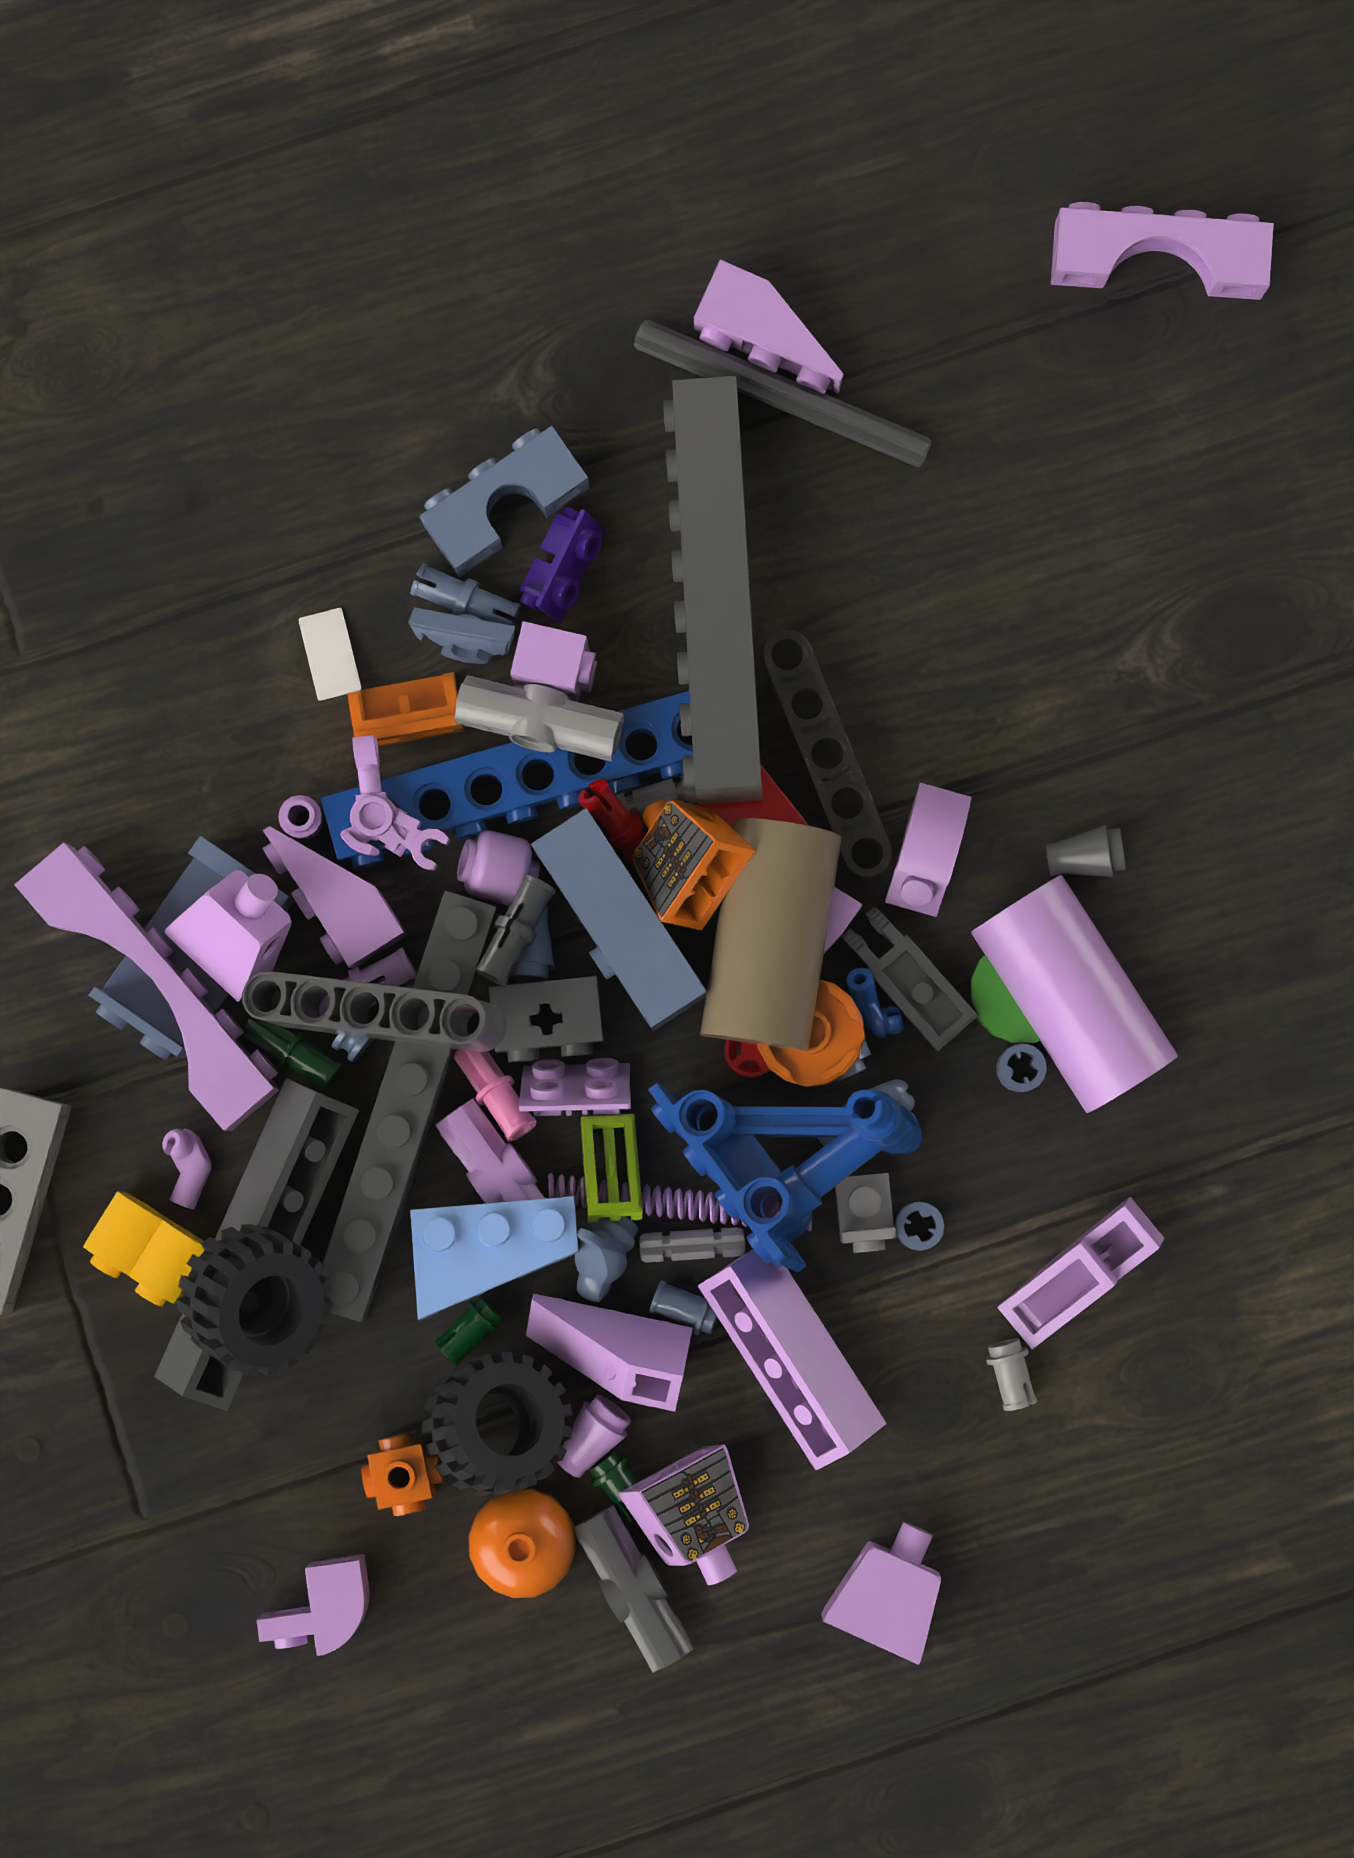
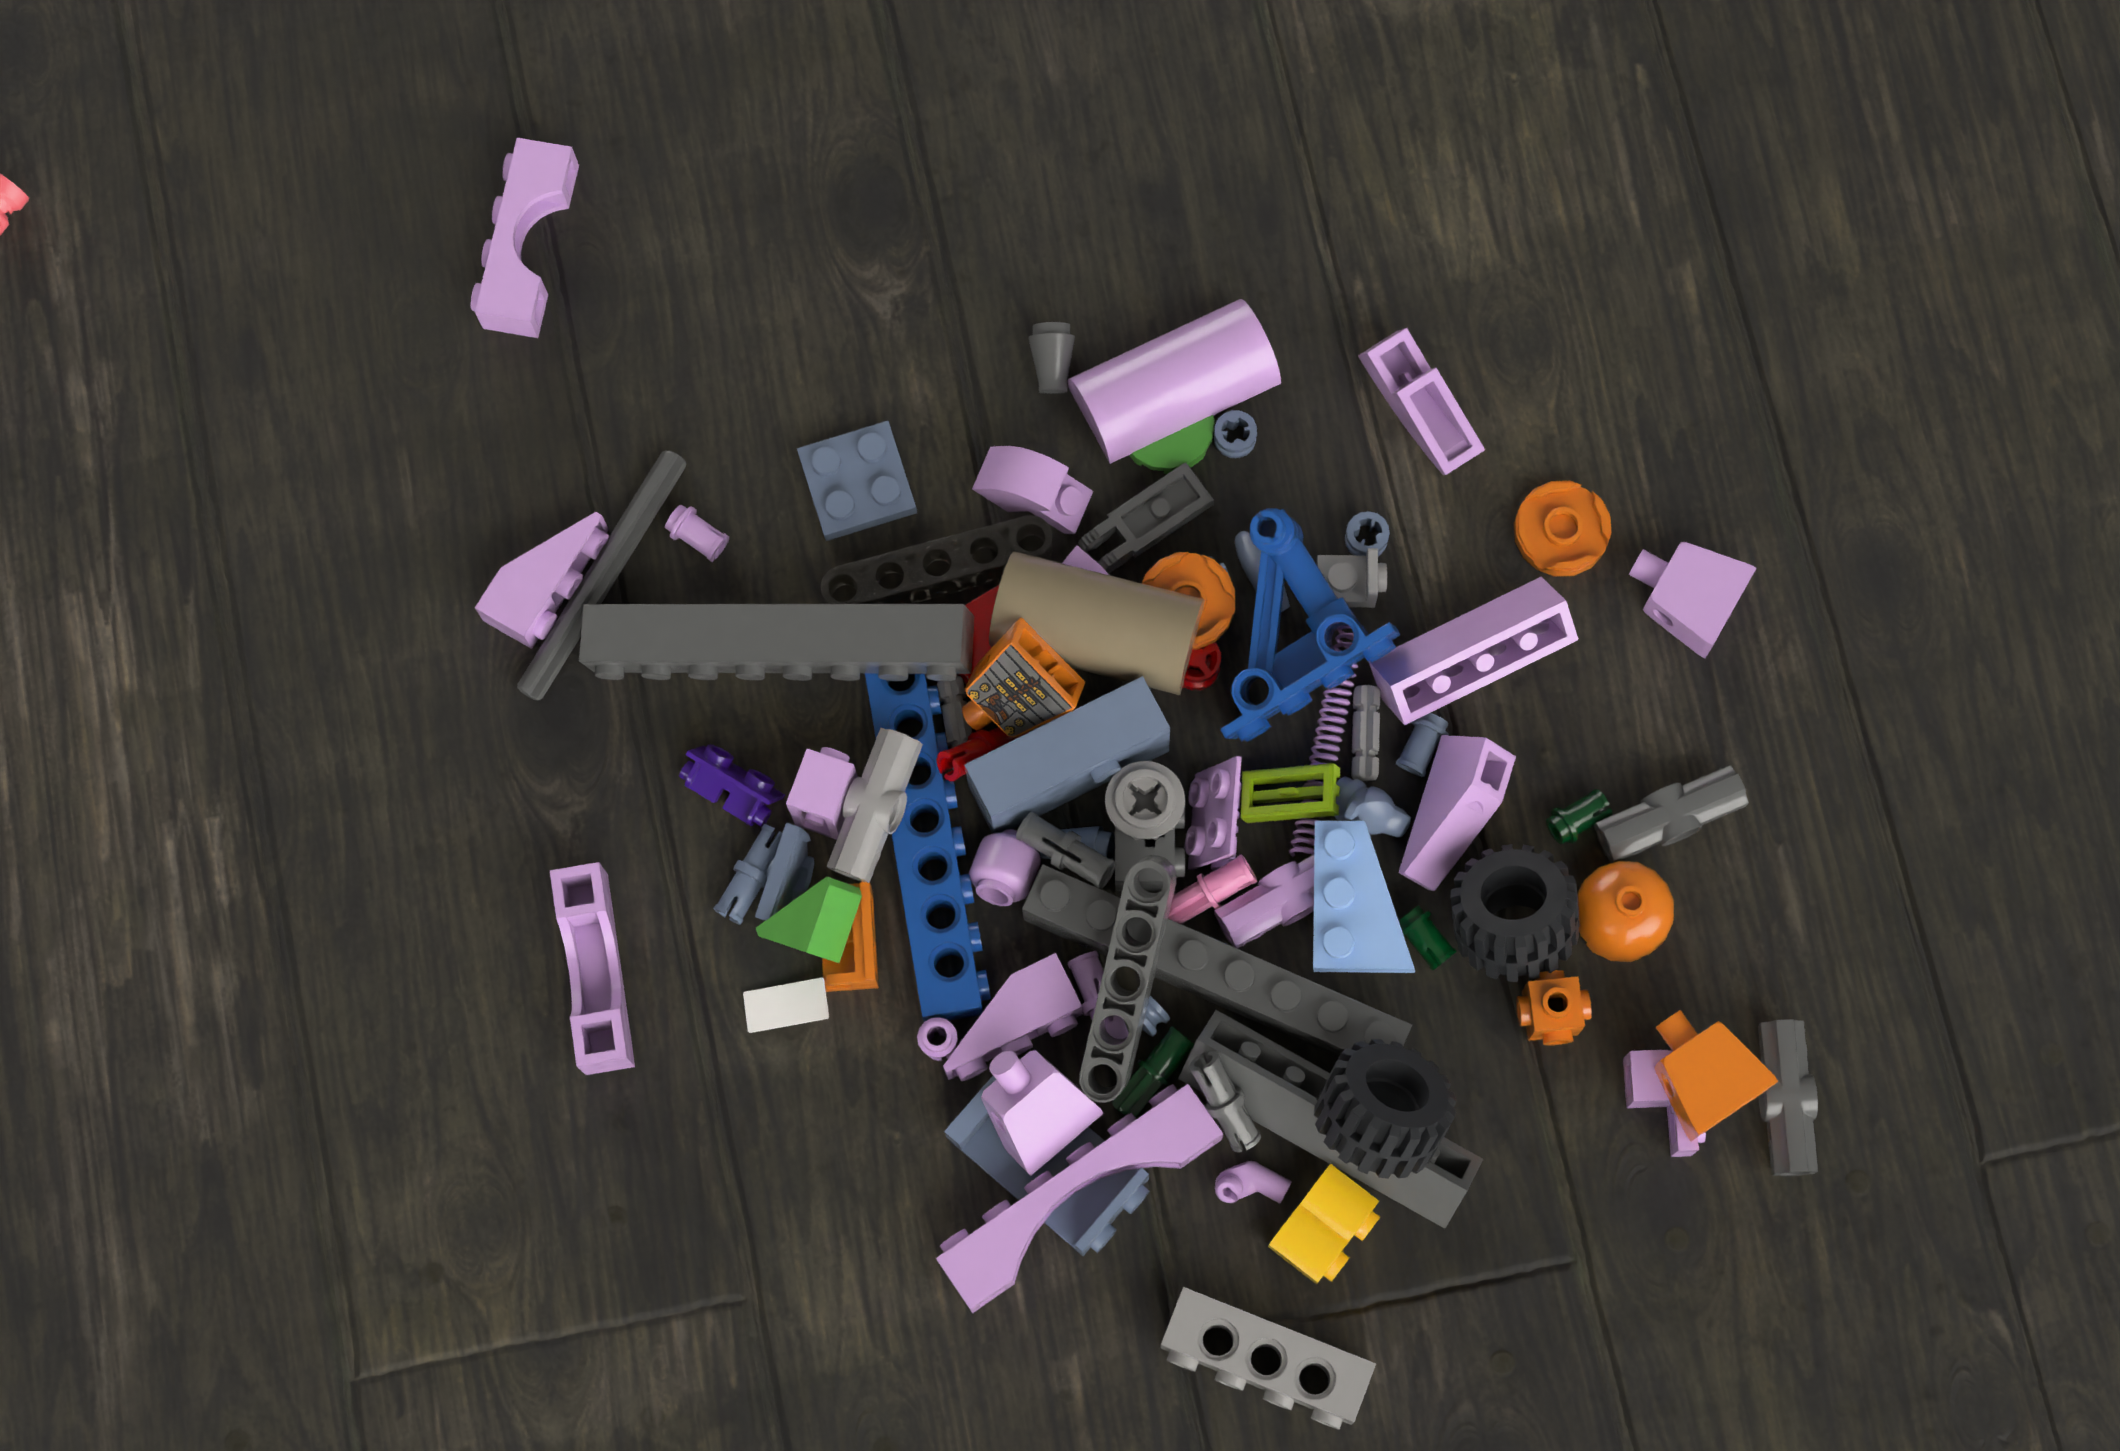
camera: 85 degrees left, 10 degrees down
lavender piece [340,735,450,871] -> none
sand blue arch [420,426,590,578] -> none
lavender cone [557,1395,631,1478] -> none
torso [619,1444,749,1585] -> none
blue arm [846,968,904,1038] -> none
light grey pin [986,1338,1038,1411] -> none
none -> lavender arch [550,862,635,1075]
none -> lavender pin [665,505,729,562]
none -> bright green slope [756,876,862,963]
none -> sand blue plate [797,421,917,541]
none -> light grey gear [1105,761,1185,840]
none -> dark grey pin [1189,1051,1261,1152]
none -> orange tile [1514,481,1612,577]
none -> orange torso [1654,1010,1778,1142]
none -> dark grey piece [1758,1019,1818,1176]

